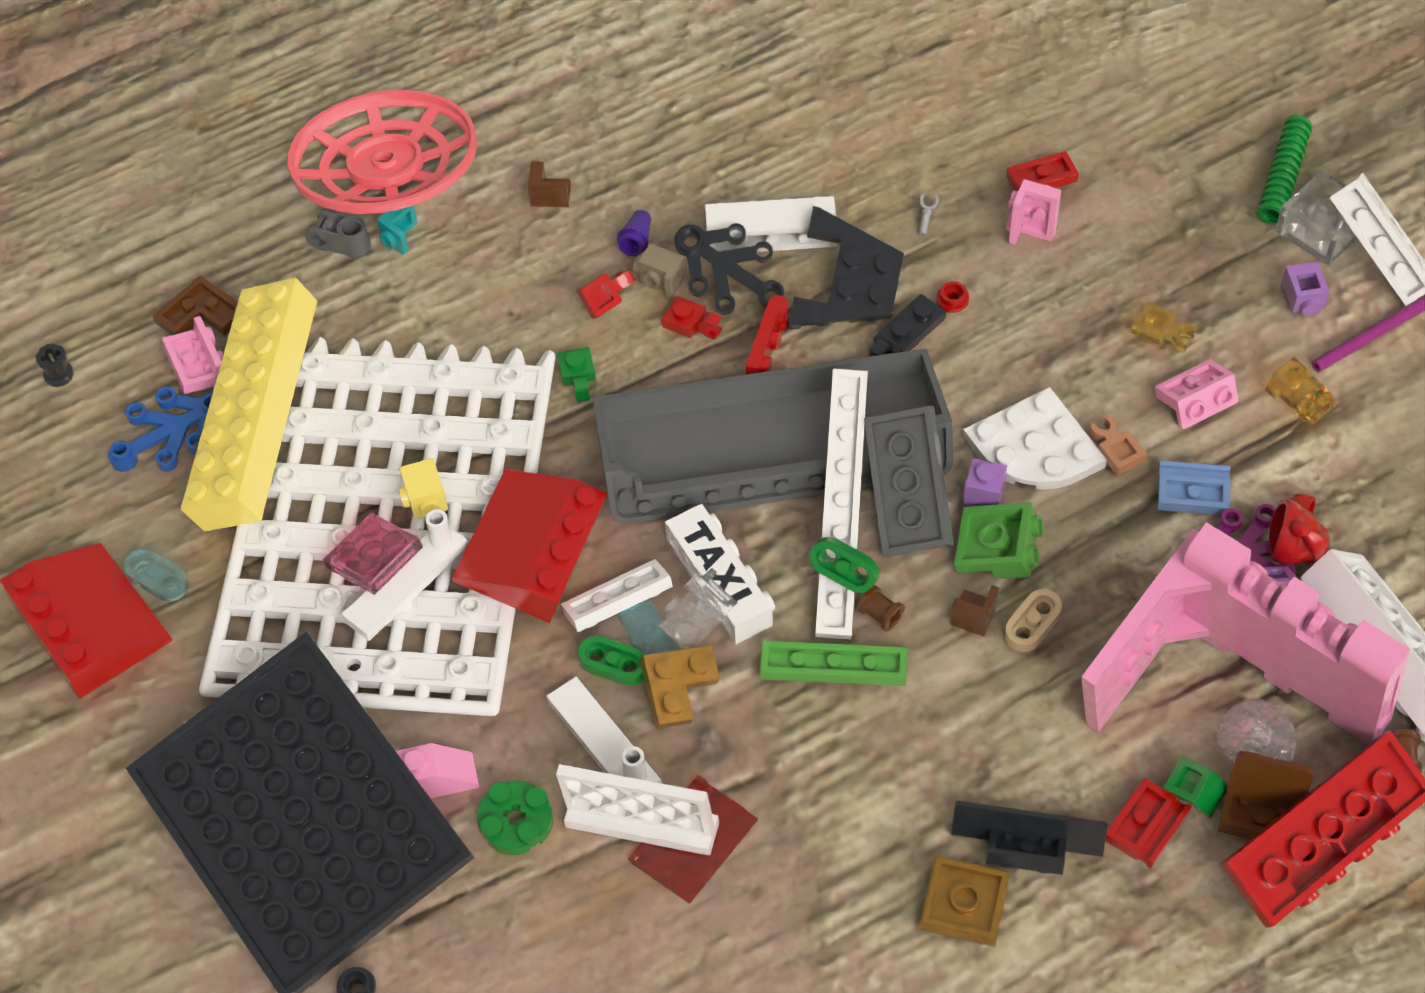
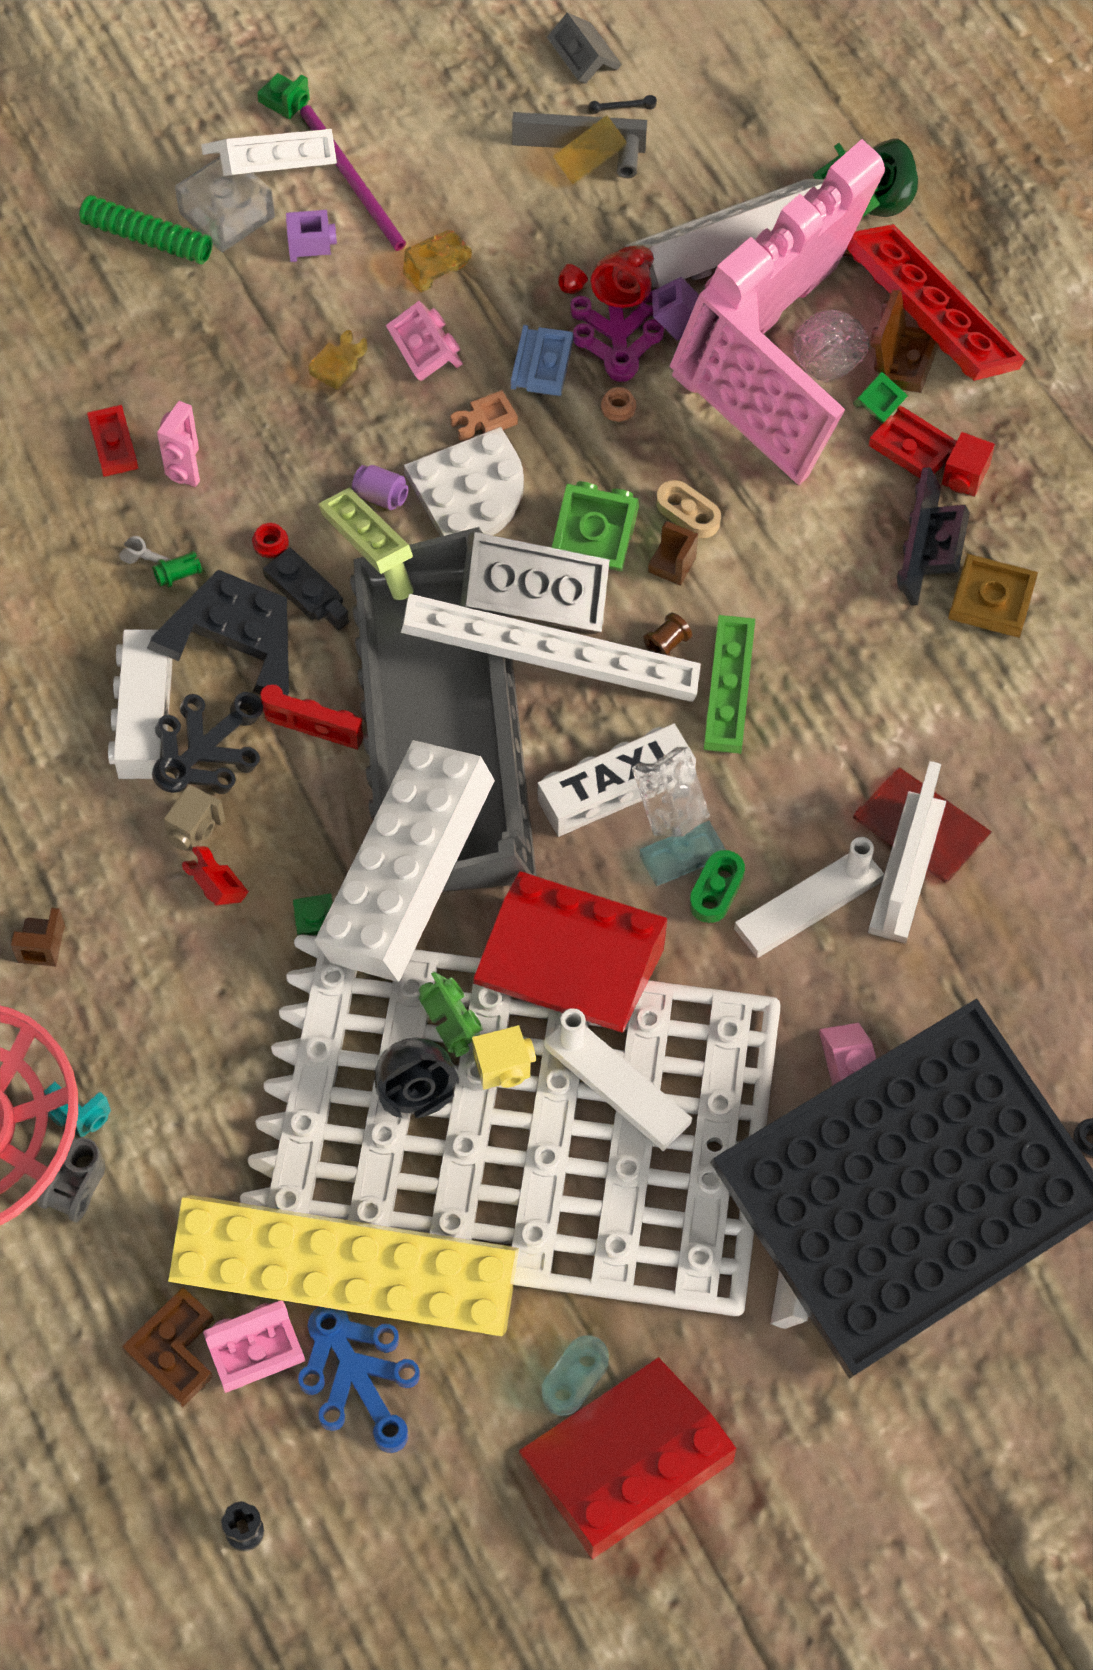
camera: 90 degrees left, 5 degrees up
clear pink plate [323,512,423,595] -> none
green plate [477,781,553,855] -> none
white plate [561,559,673,632] -> none
dark purple cone [617,210,651,256] -> none
pearl gold plate [640,645,720,729] -> none
red plate [661,296,722,339] -> none
green plate [809,537,879,593] -> none
medium lavender brick [963,458,1007,507] -> none
none -> green pin [152,551,202,588]
none -> white brick [315,740,495,982]
none -> yellowish green piece [318,488,413,600]
none -> medium lavender brick [352,465,408,510]
none -> black cylinder [374,1037,459,1118]
none -> bright green hinge [418,971,483,1057]
none -> nougat plate [601,387,636,422]
none -> red brick [941,432,995,497]

